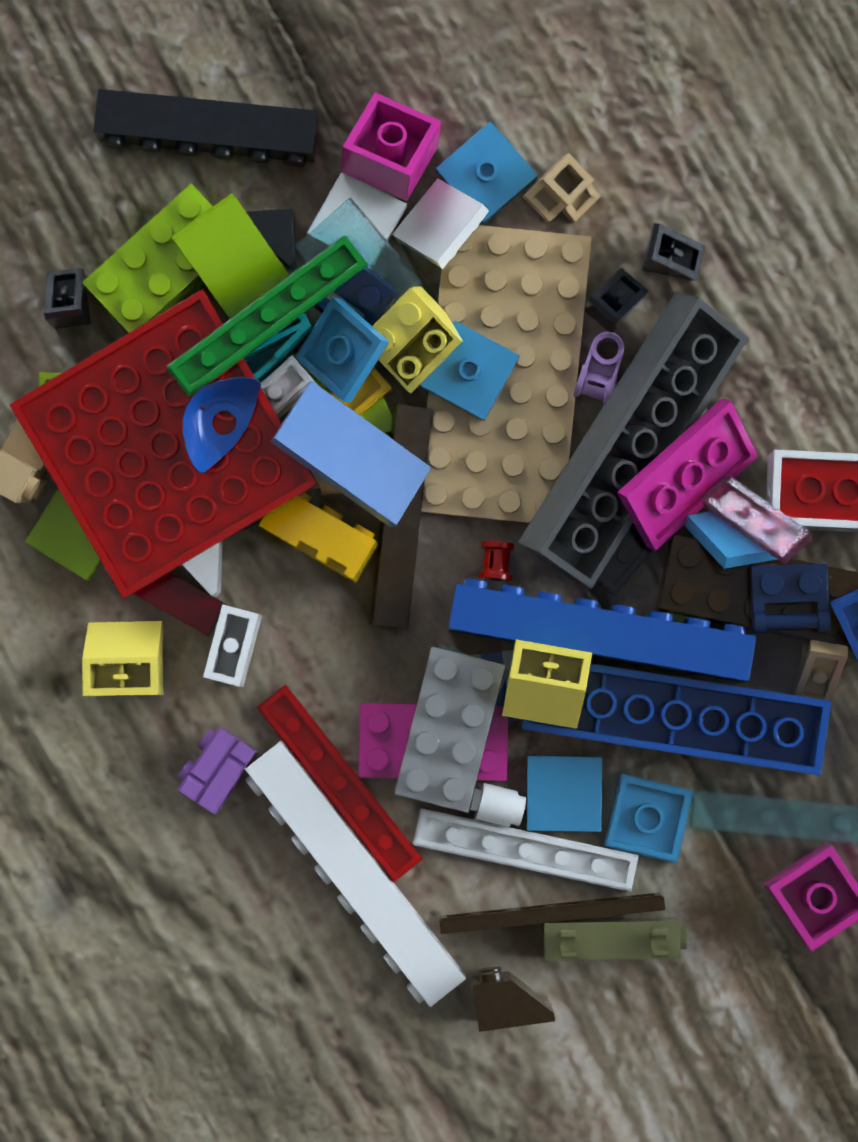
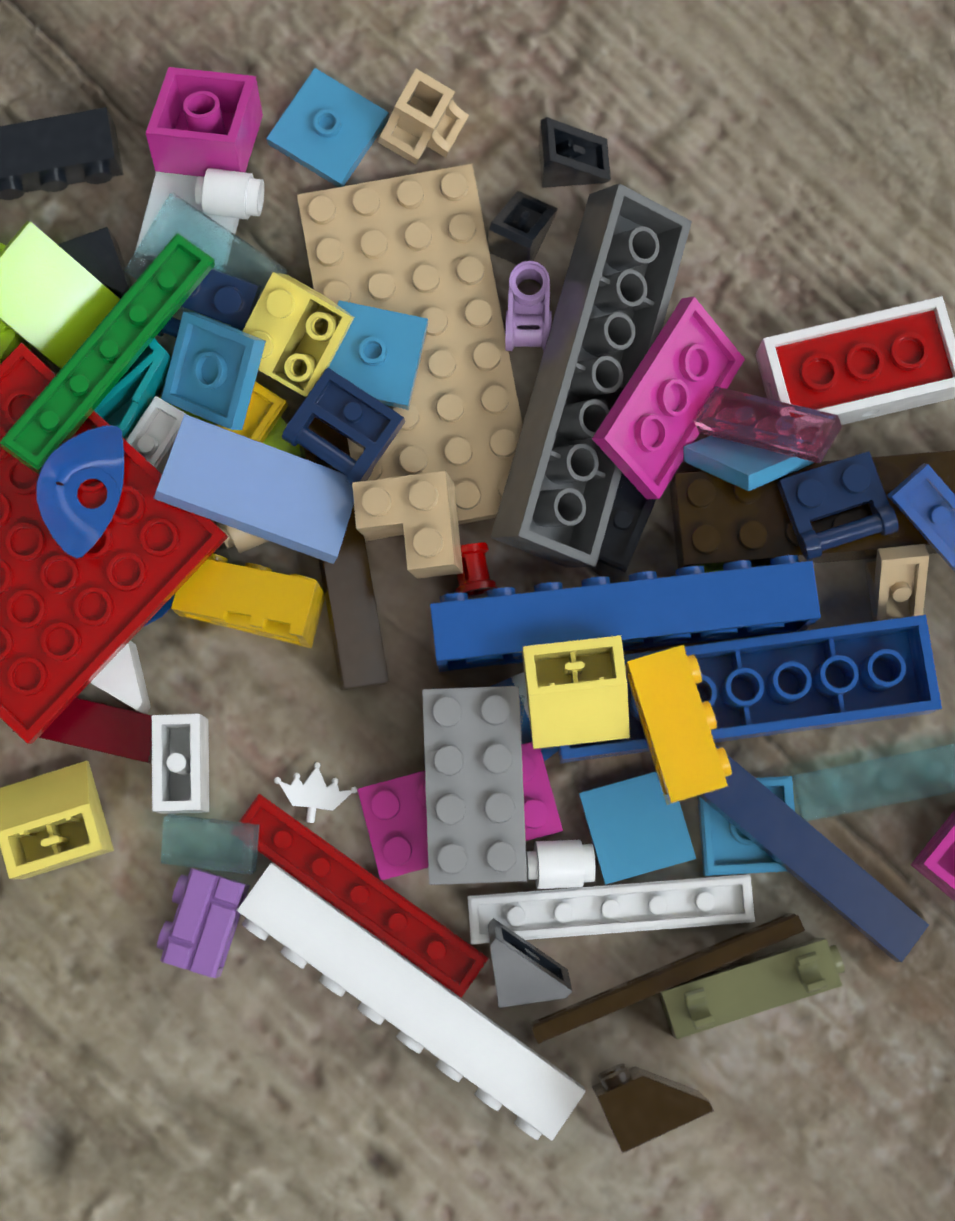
camera: 20 degrees left, 5 degrees down
white tile [392,178,489,269] -> none
none -> clear light blue tile [161,814,259,875]
none -> white brick [195,168,264,220]
none -> white piece [274,762,358,823]
none -> dark blue plate [282,367,406,485]
none -> tan brick [352,471,463,579]
none -> slope [487,918,572,1008]
none -> yellow brick [625,645,732,805]
none -> dark blue tile [699,745,929,962]

